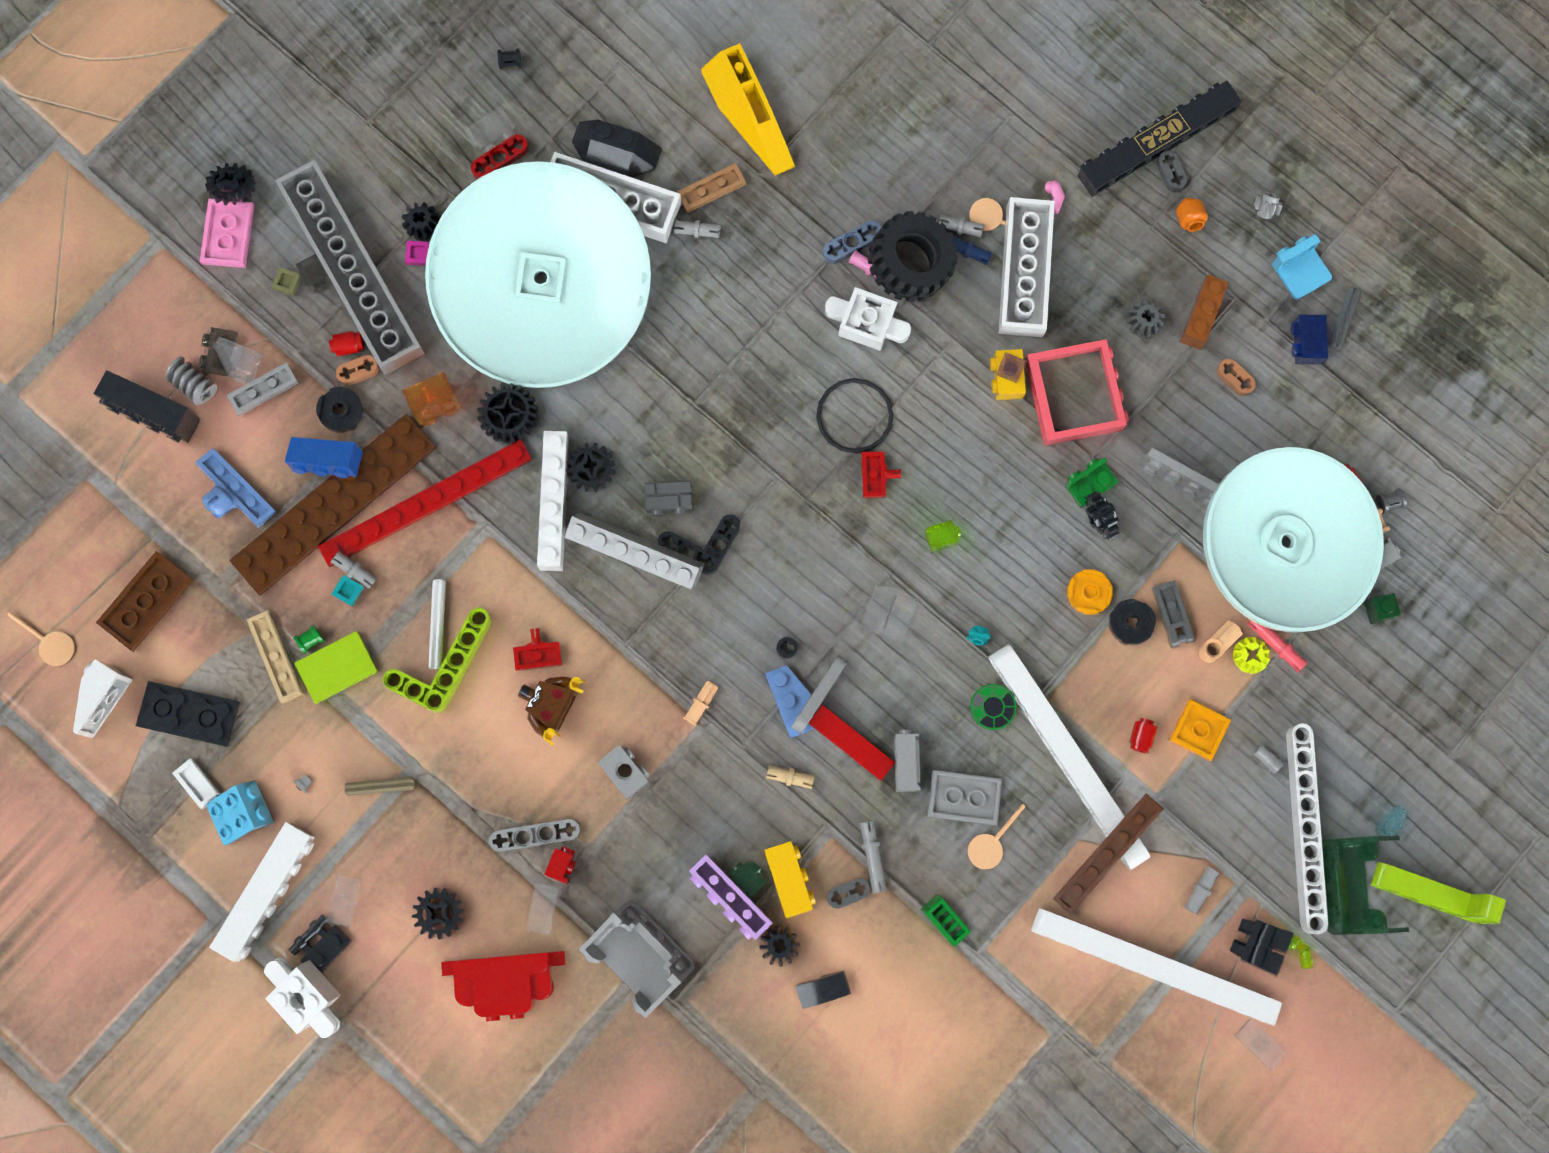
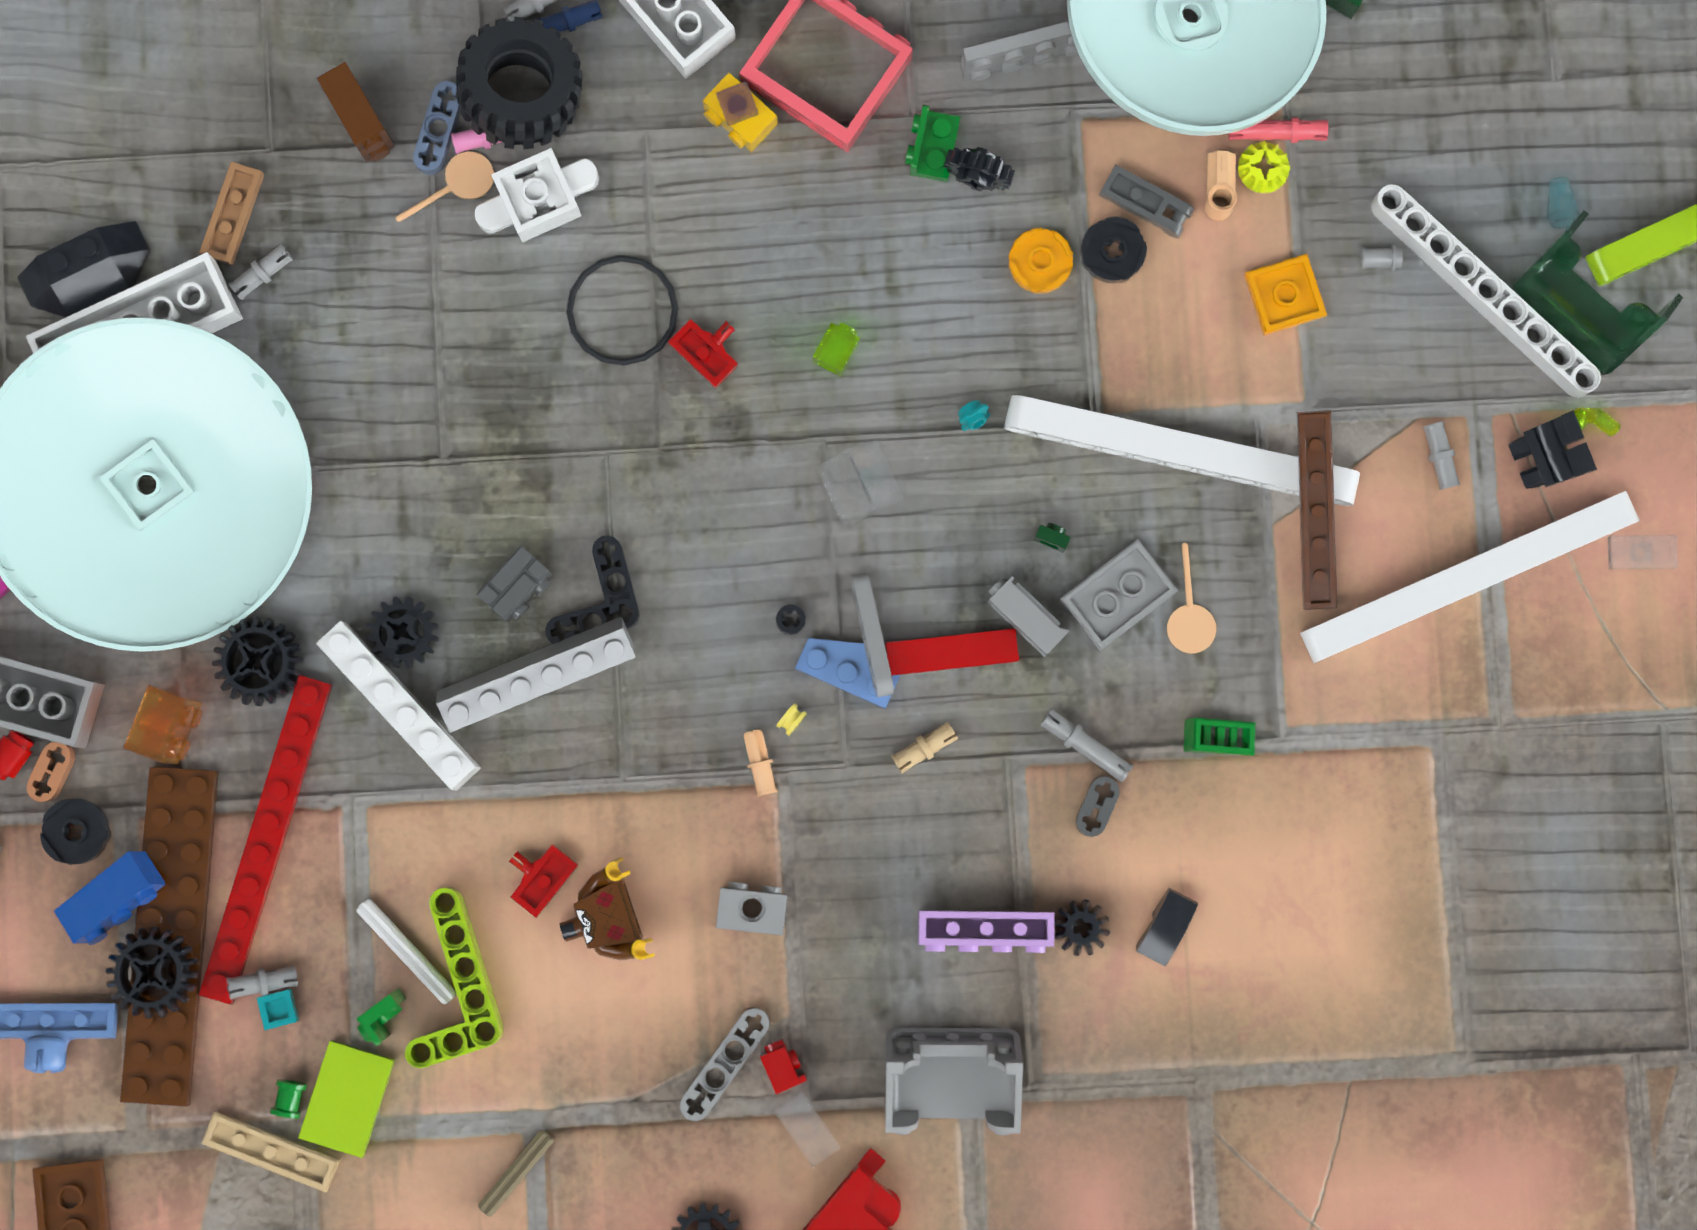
camera: 45 degrees left, 5 degrees up
yellow wedge [701,43,795,176] -> none
clear green brick [730,861,767,898] -> none
yellow brick [764,841,816,918] -> none
tile [970,684,1017,730] -> none
red brick [1129,718,1158,754] -> none
none -> black gear [105,927,199,1019]
none -> reddish brown brick [317,62,395,162]
none -> green bracket [356,988,407,1046]
none -> light nougat piece [396,151,494,222]
none -> light yellow bush [776,703,807,736]
none -> dark green plate [1033,523,1071,553]

